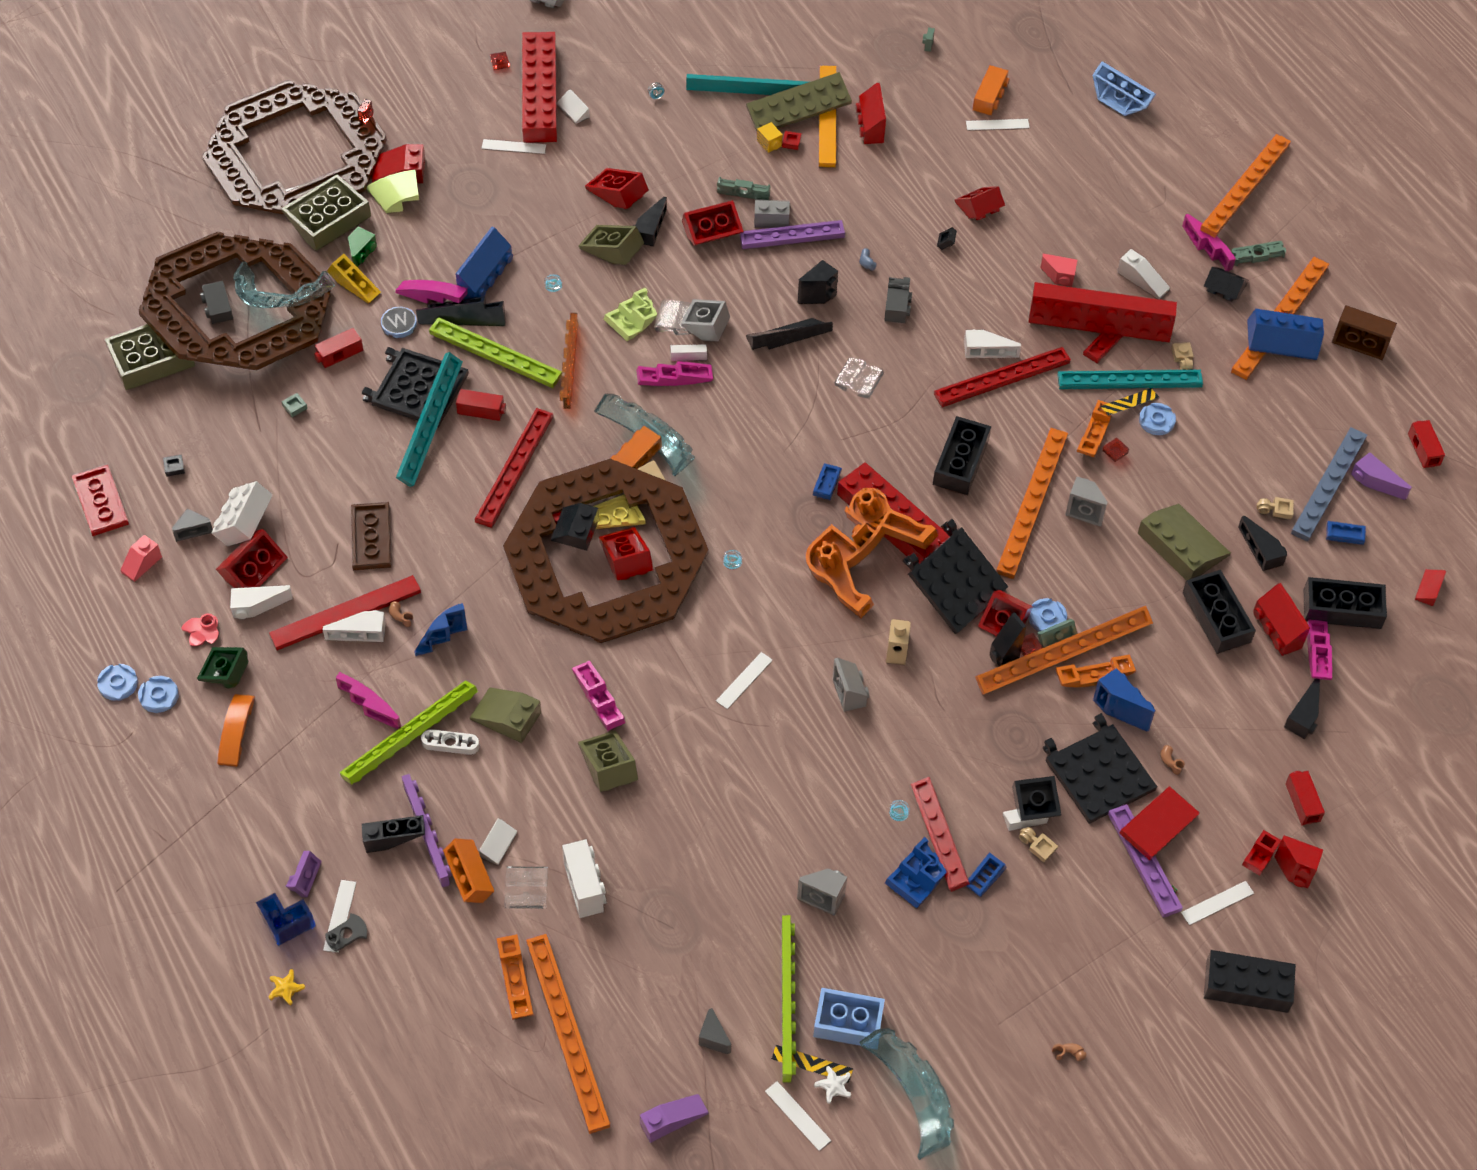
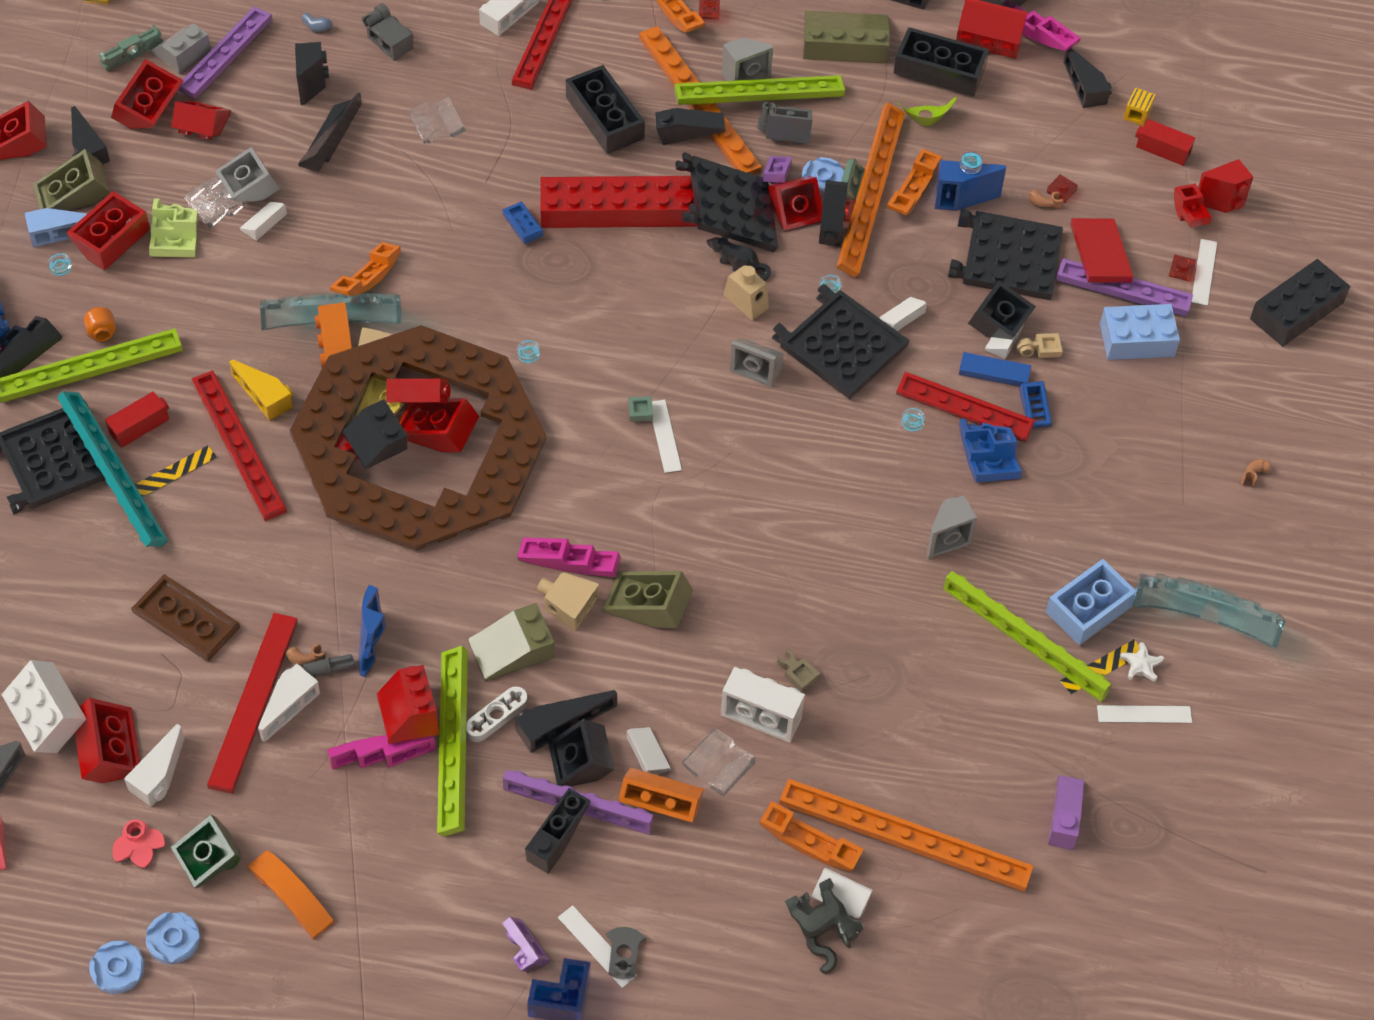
camera: 50 degrees left, 0 degrees up
clear orange plate [560,313,578,409] -> none
dark pink slope [636,361,713,386] -> none
dark grey slope [699,1008,732,1054] -> none
orange animal [806,488,938,619] -> none
none -> light blue slope [25,208,87,247]
none -> red slope [66,191,150,271]
none -> orange head [83,307,116,342]
none -> sticker [135,446,217,497]
none -> red slope [171,101,231,140]
none -> yellow slope [229,360,293,421]
none -> dark grey axle [303,654,354,678]
none -> orange slope [329,242,401,296]
none -> red slope [377,665,439,744]
none -> red brick [386,378,451,404]
none -> black slope [515,690,617,753]
none -> tan torso [537,572,599,631]
none -> black slope [548,719,614,786]
none -> sand green plate [628,396,653,422]
none -> black slope [655,108,726,145]
none -> lime plate [674,75,845,105]
none -> black animal [706,237,772,281]
none -> dark grey hinge [757,102,813,144]
none -> medium lavender plate [763,156,792,184]
none -> black plate [772,283,909,399]
none -> dark tan plate [777,649,820,693]
none -> pearl dark grey animal [785,878,864,973]
none -> white slope [812,867,873,919]
none -> clear tile [819,274,842,293]
none -> white slope [879,297,927,331]
none -> lime piece [896,97,957,126]
none -> blue tile [959,352,1031,386]
none -> tile [960,152,983,174]
none -> clear red plate [1046,174,1078,203]
none -> light blue brick [1100,304,1180,360]
none -> yellow brick [1124,88,1156,126]
none -> clear red plate [1169,254,1196,282]

